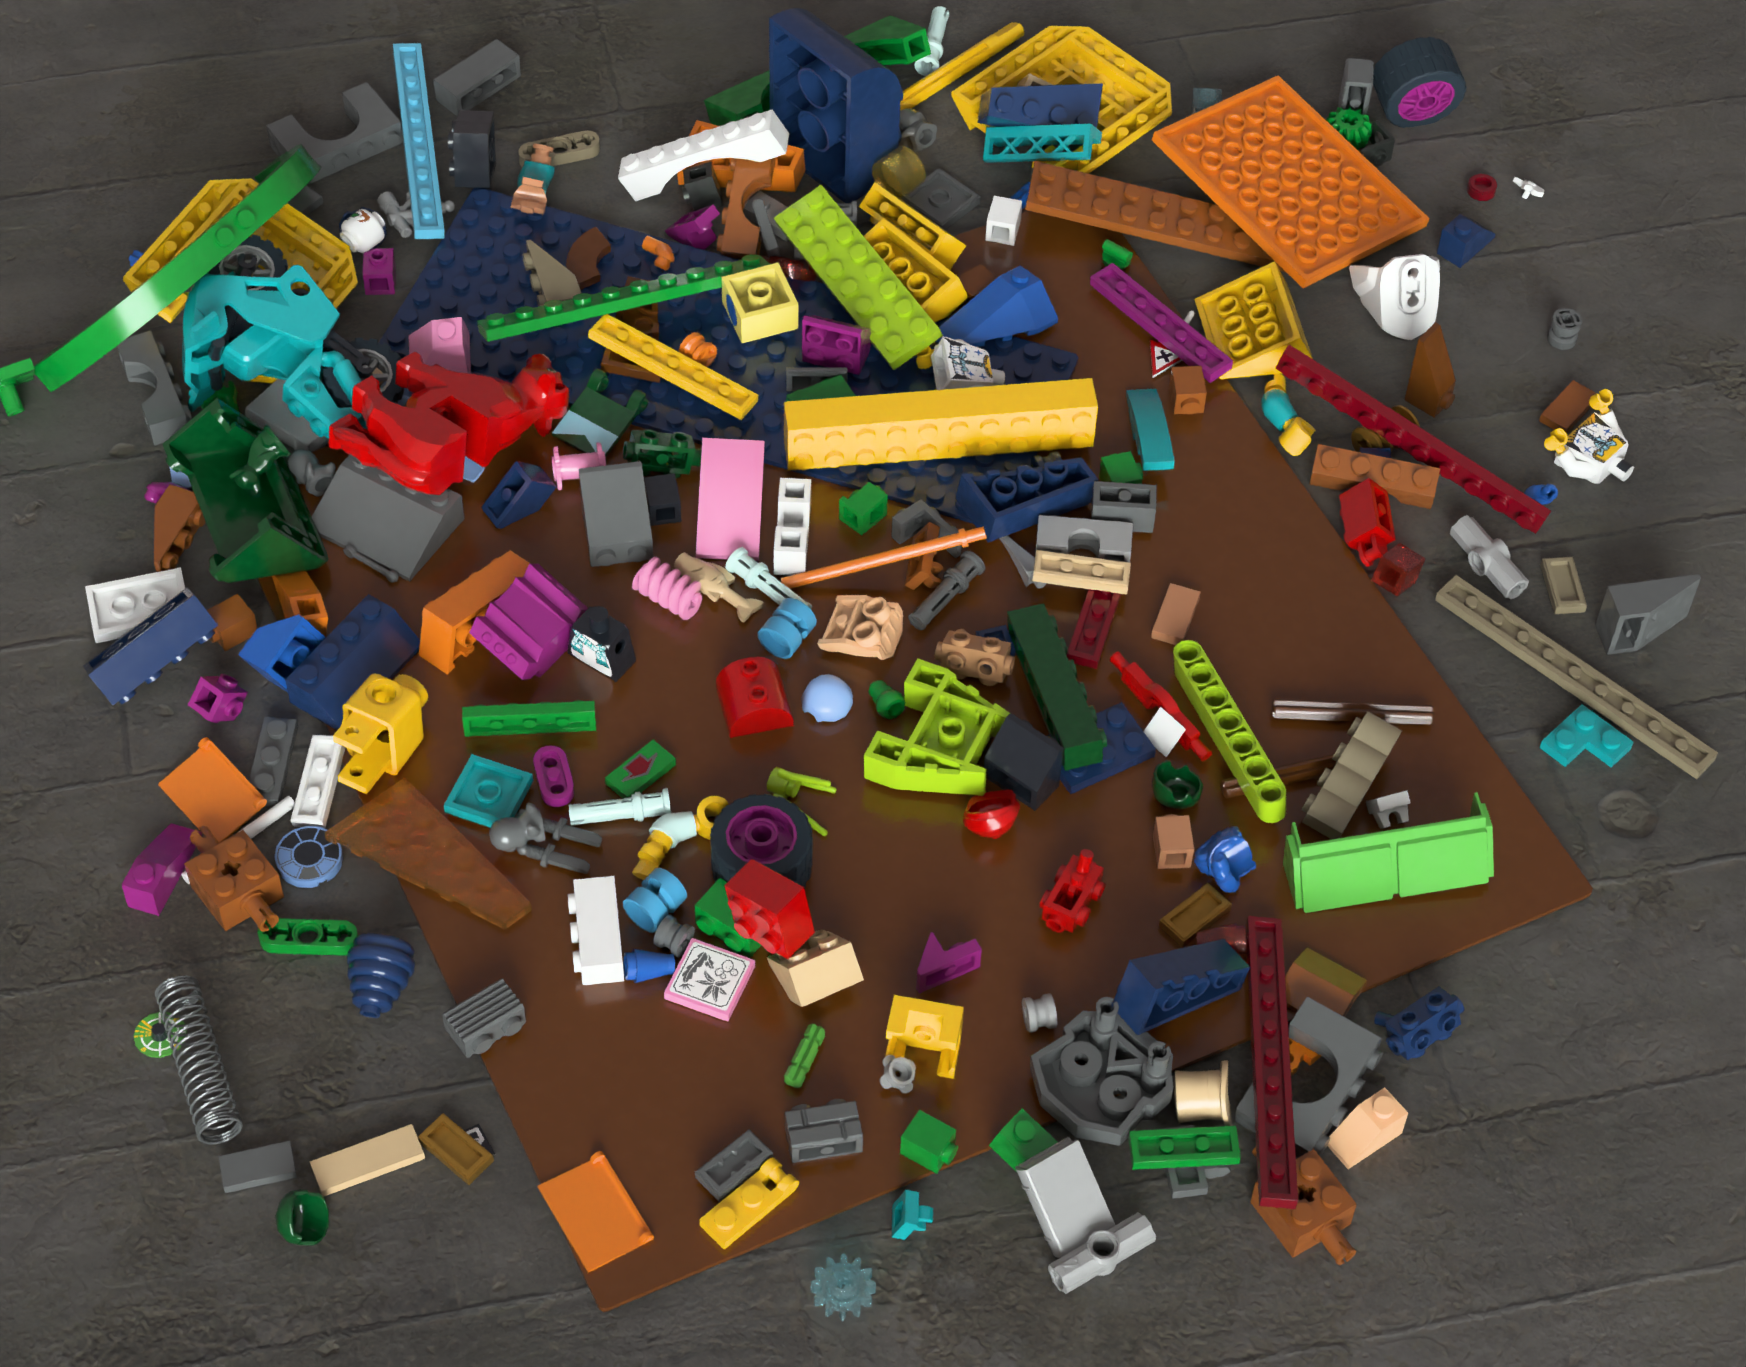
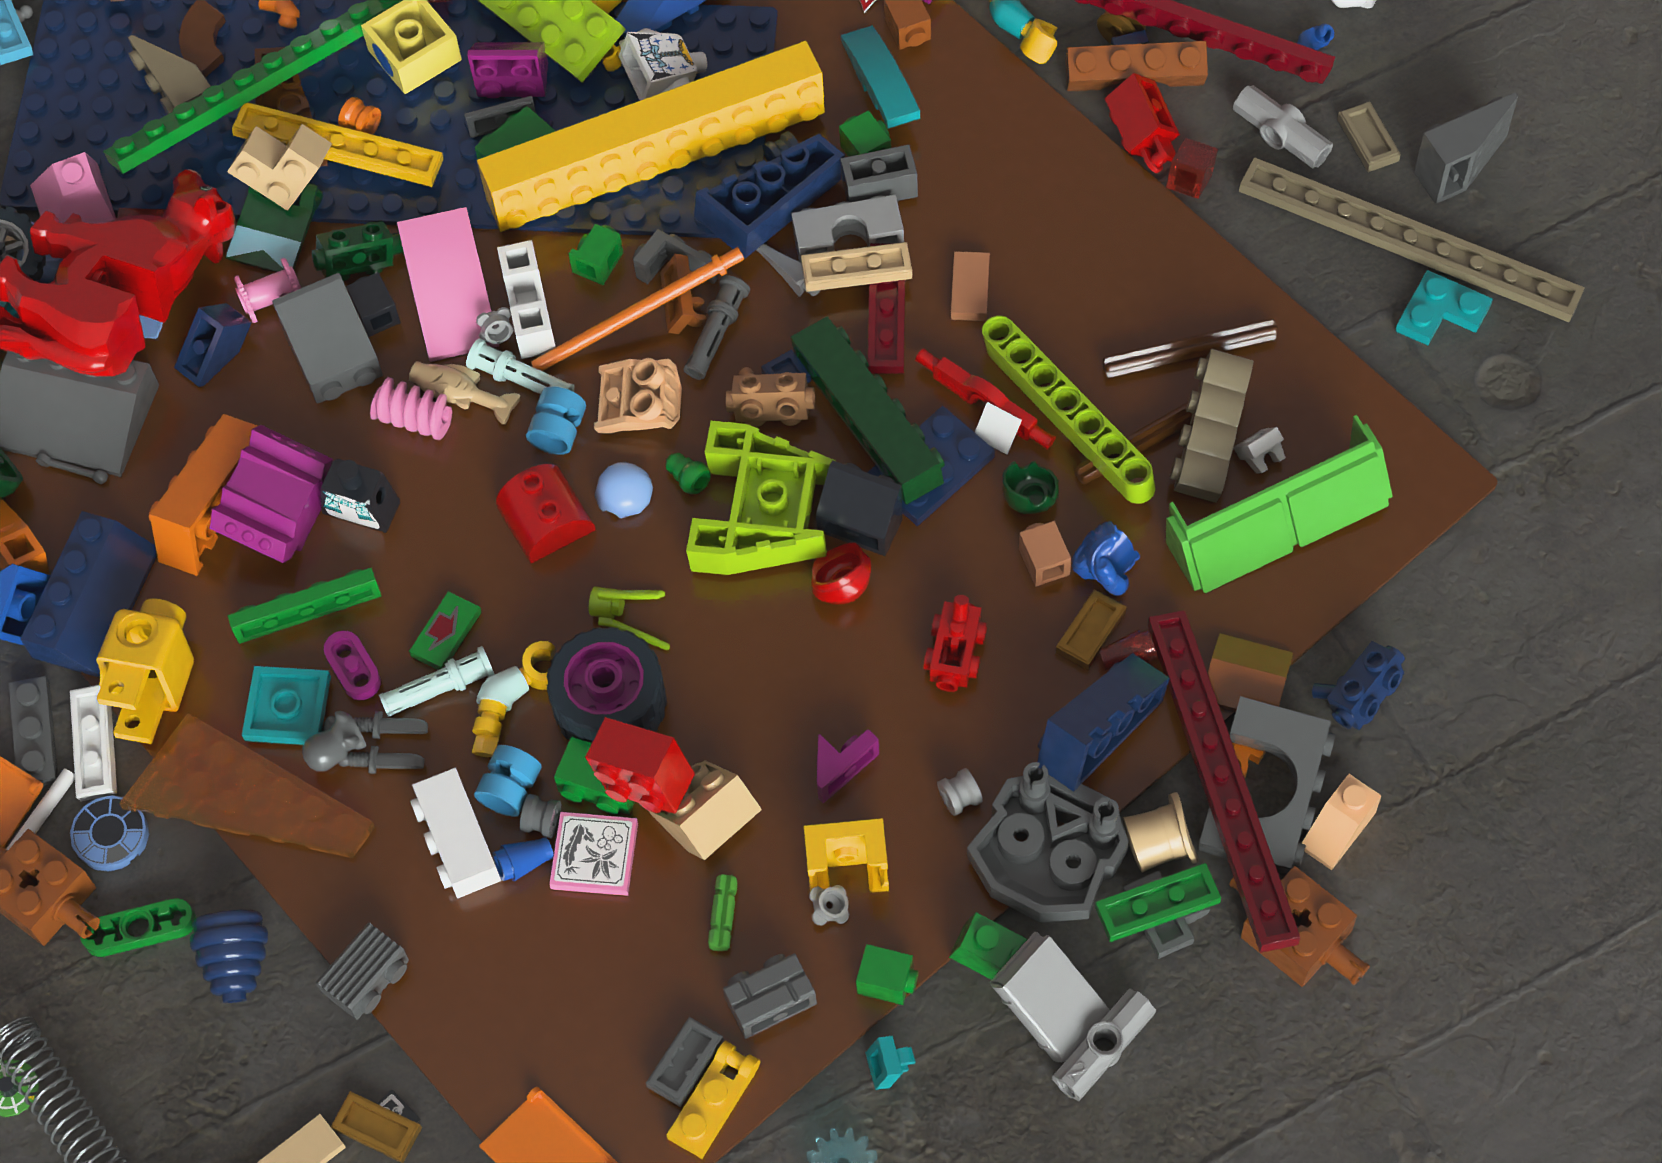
camera: 10 degrees left, 10 degrees up
none -> tan brick [227,124,332,211]
none -> light grey plate [476,307,514,344]

